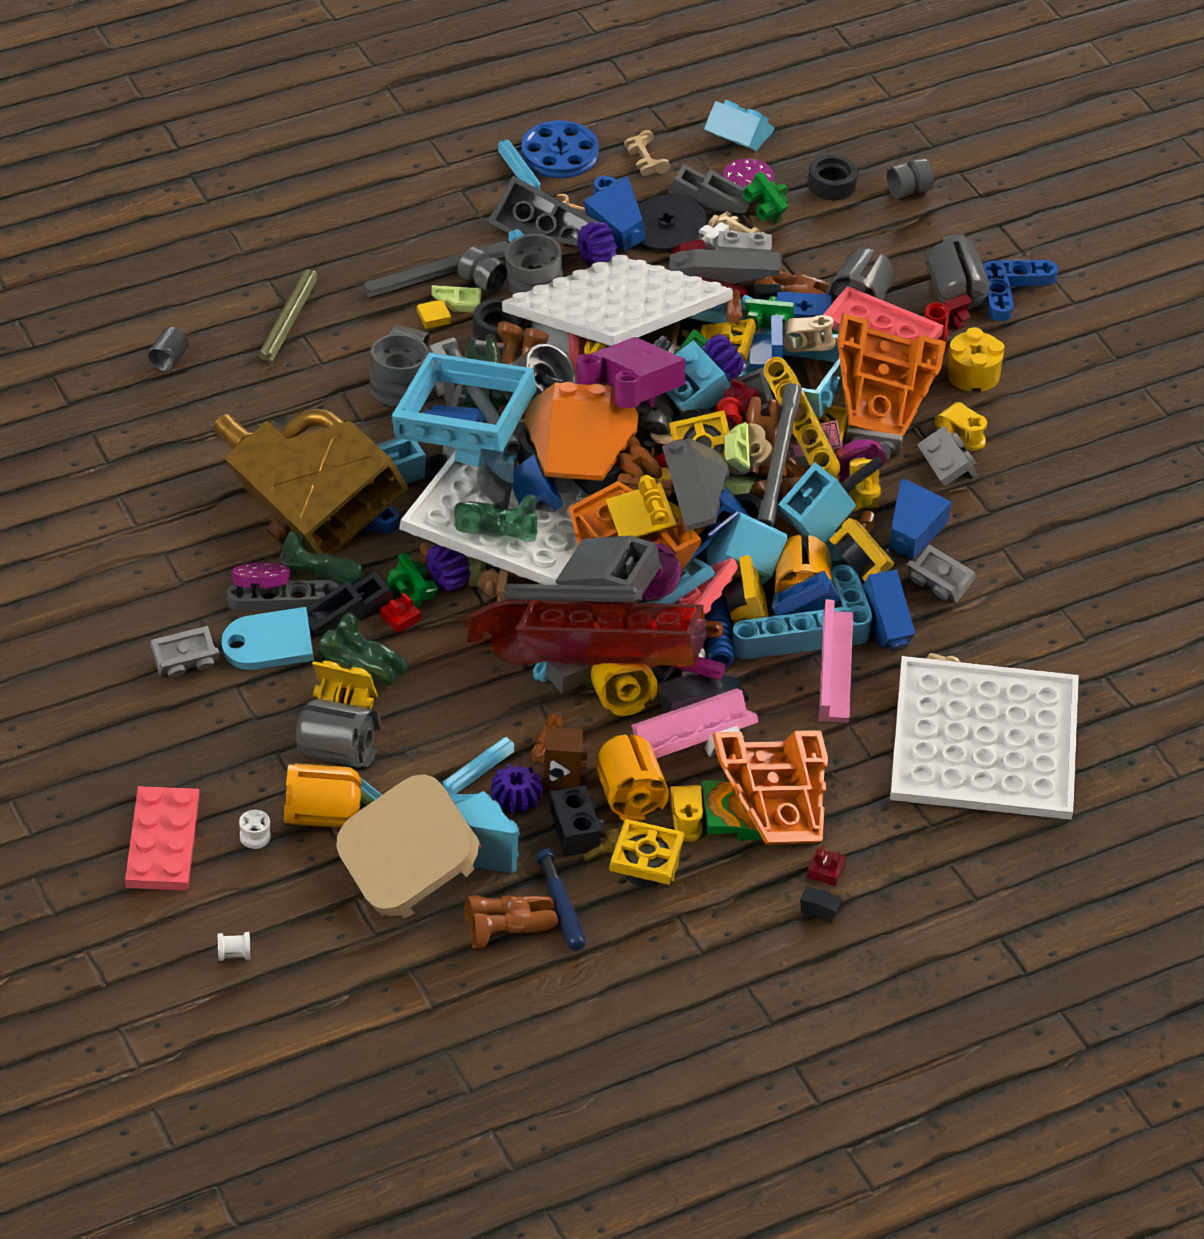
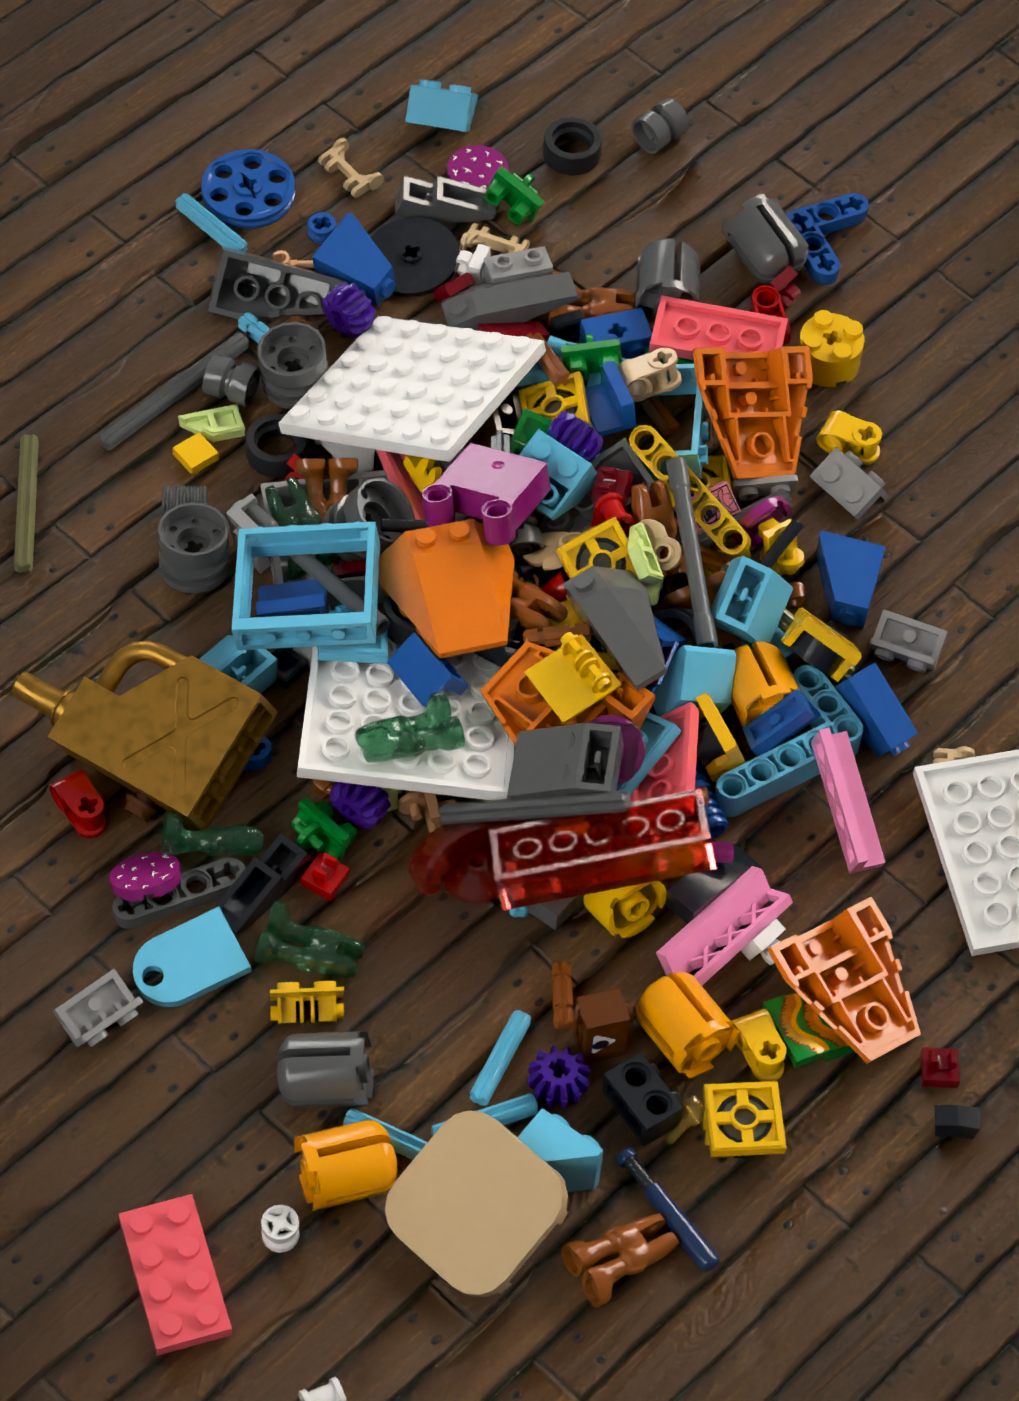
camera: 20 degrees left, 10 degrees up
black slope [477,448,514,510] -> none
none -> red piece [49,769,106,838]

